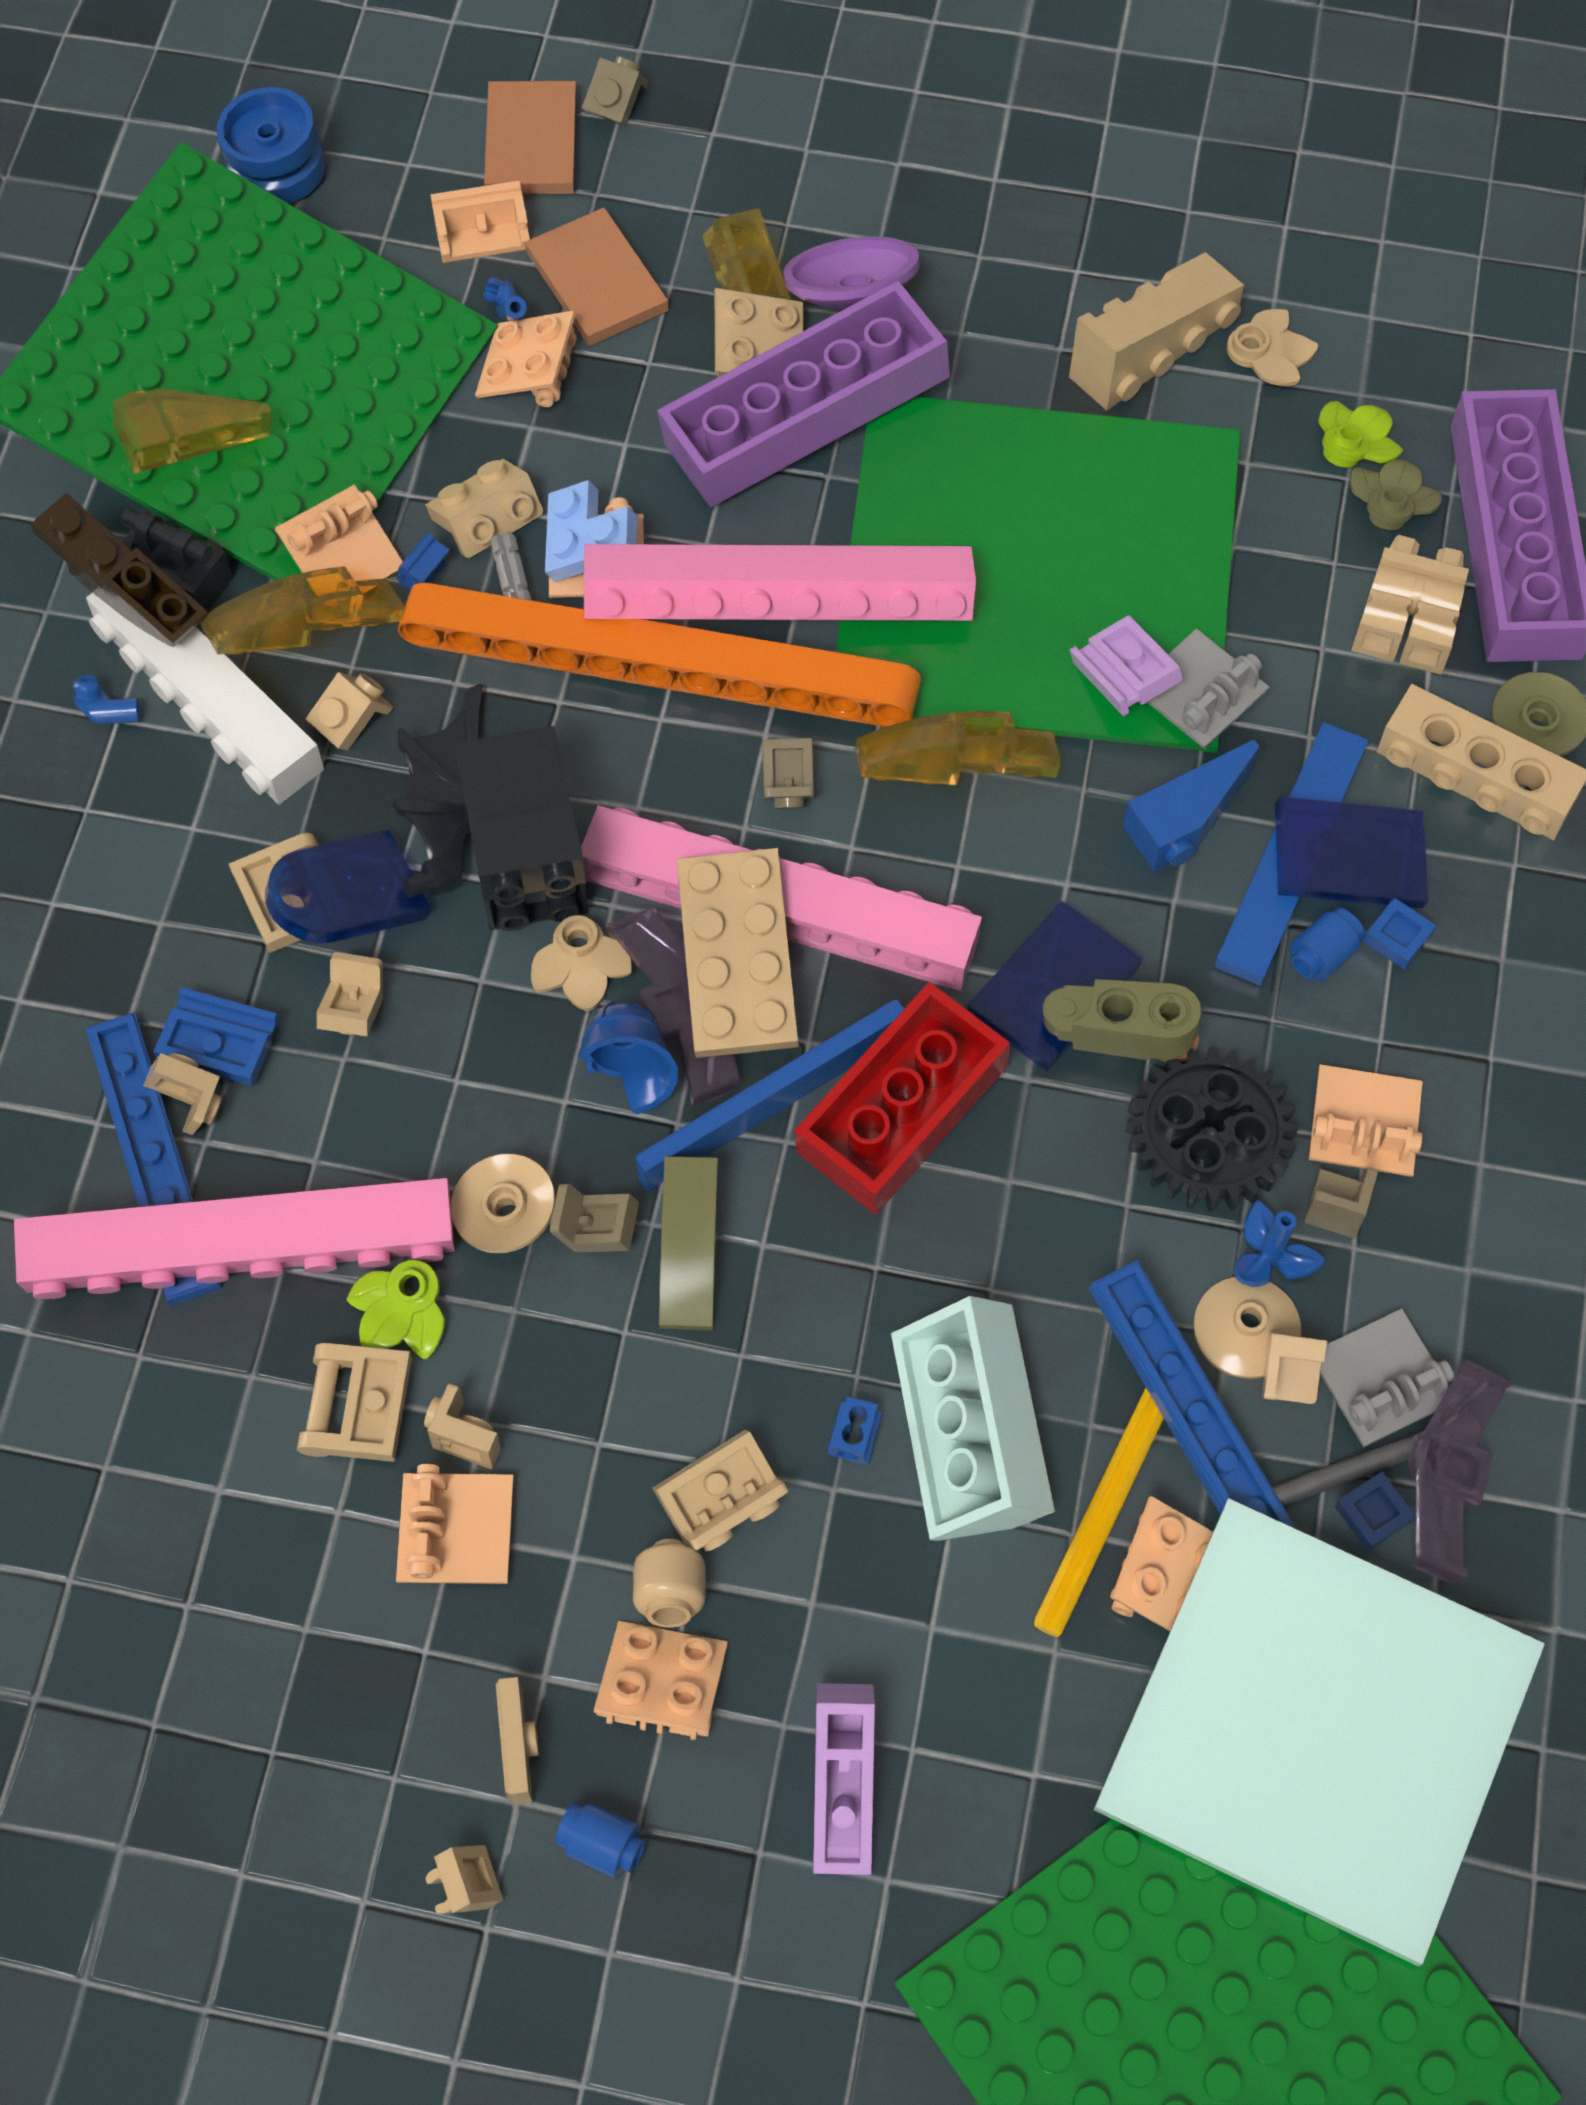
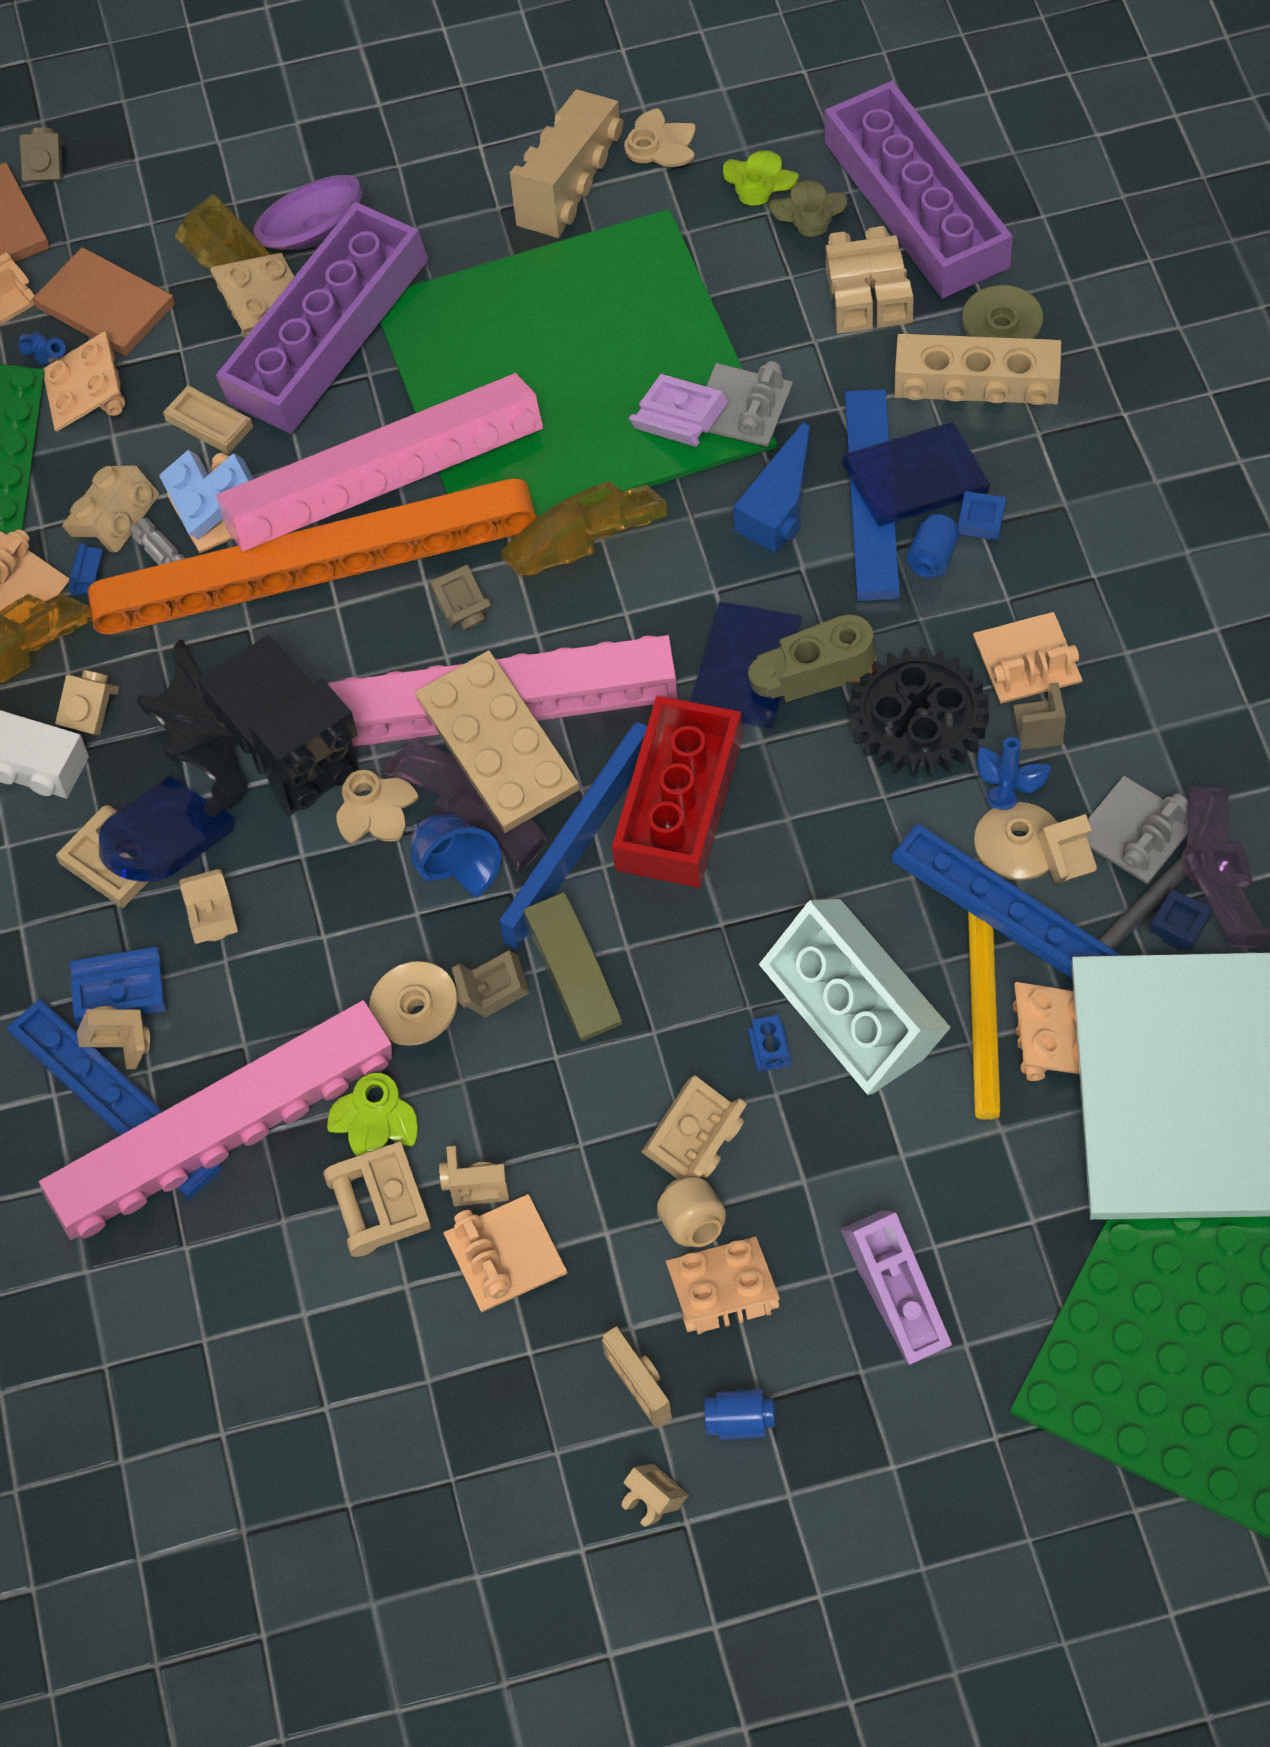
camera: 20 degrees left, 5 degrees down
none -> tan tile [163,385,253,455]

